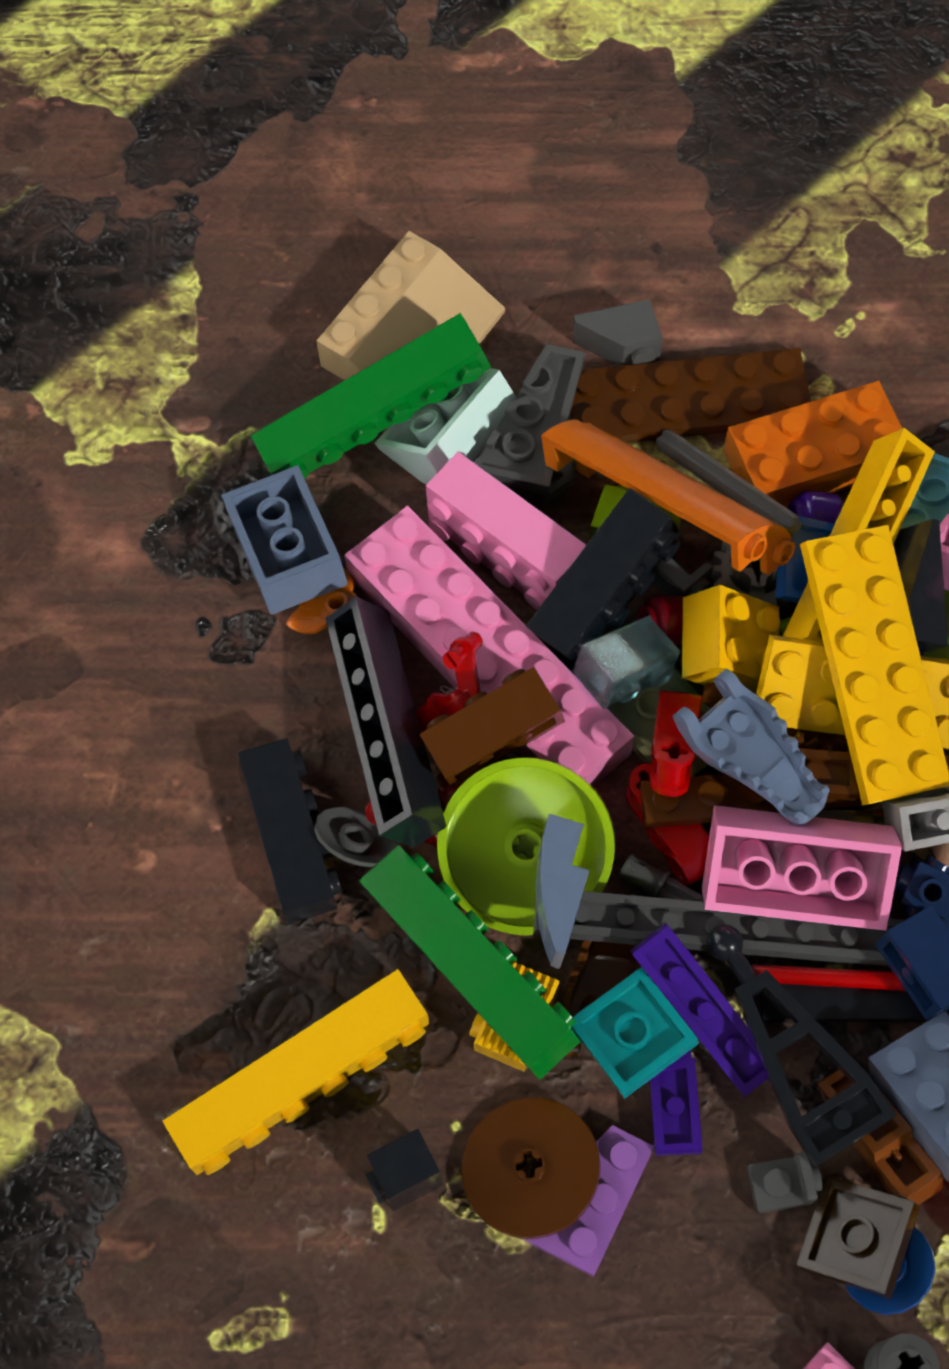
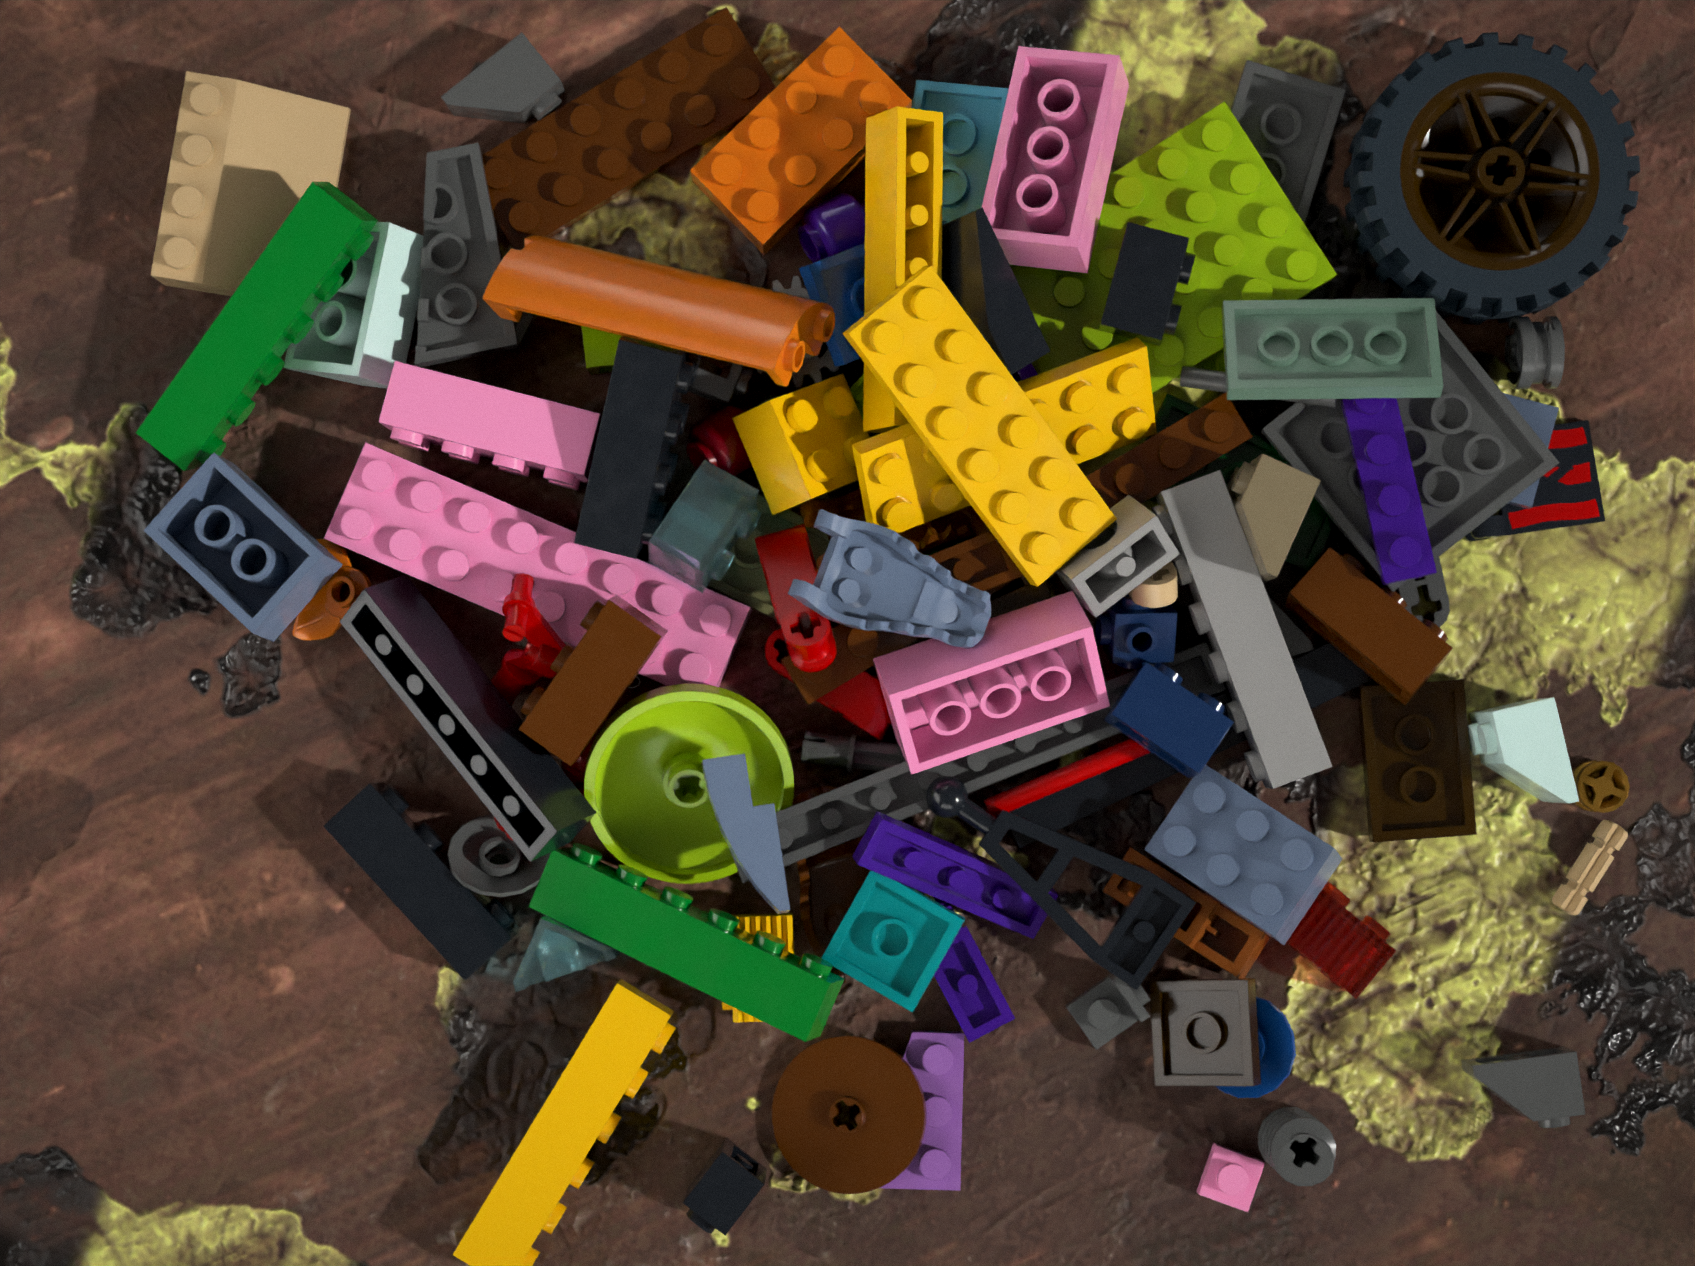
camera: 30 degrees left, 20 degrees up
dark grey axle [656,430,802,538] -> none
none -> clear light blue slope [513,916,620,992]

